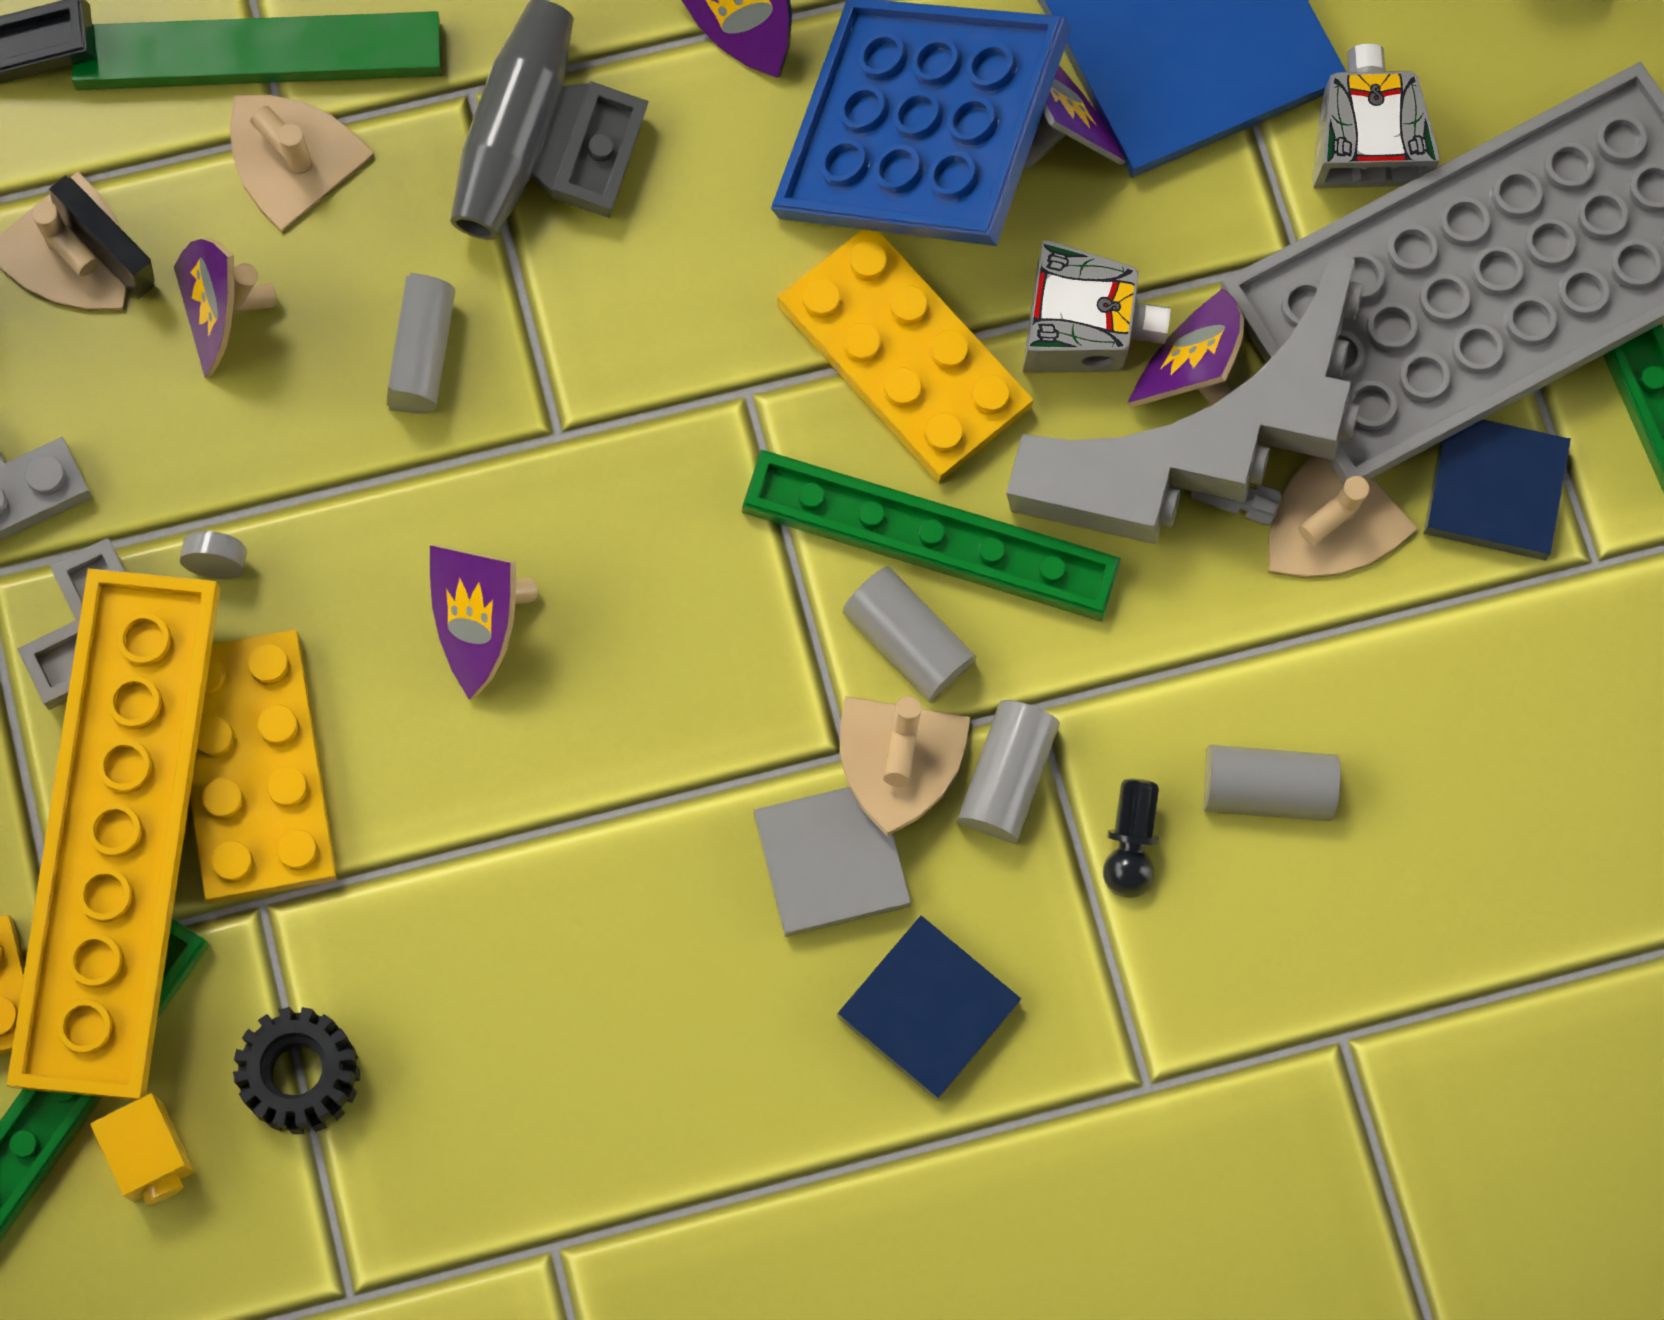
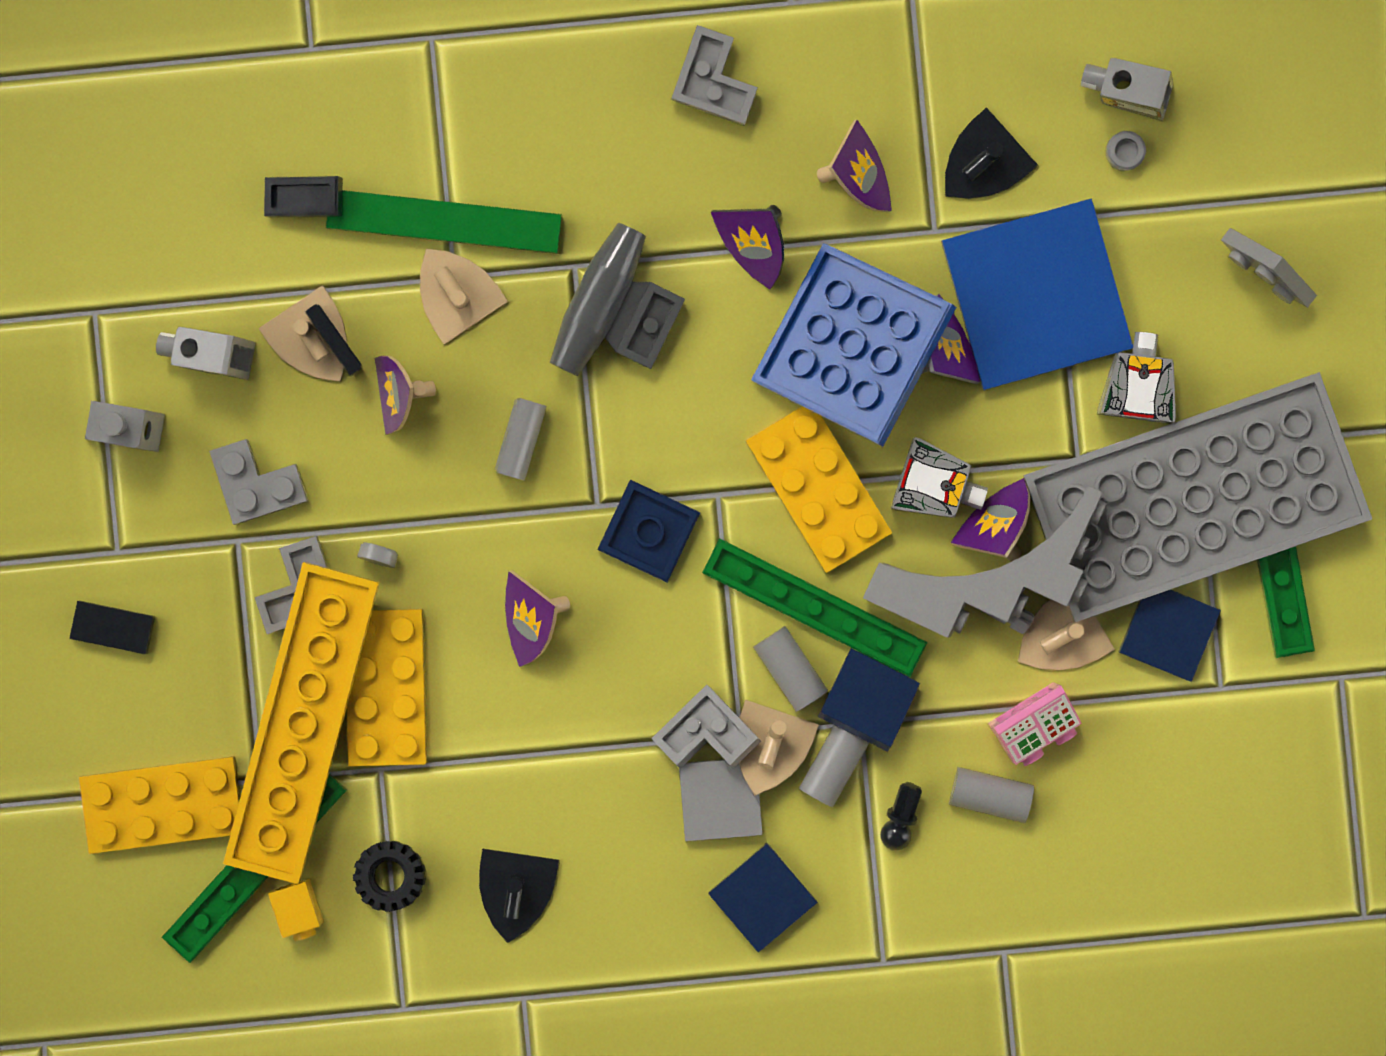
camera: 10 degrees right, 15 degrees up
none -> black shield [479,848,559,943]
none -> dark blue tile [597,480,701,583]
none -> light grey plate [651,685,761,768]
none -> dark blue tile [818,648,920,752]
none -> slope [988,682,1082,766]

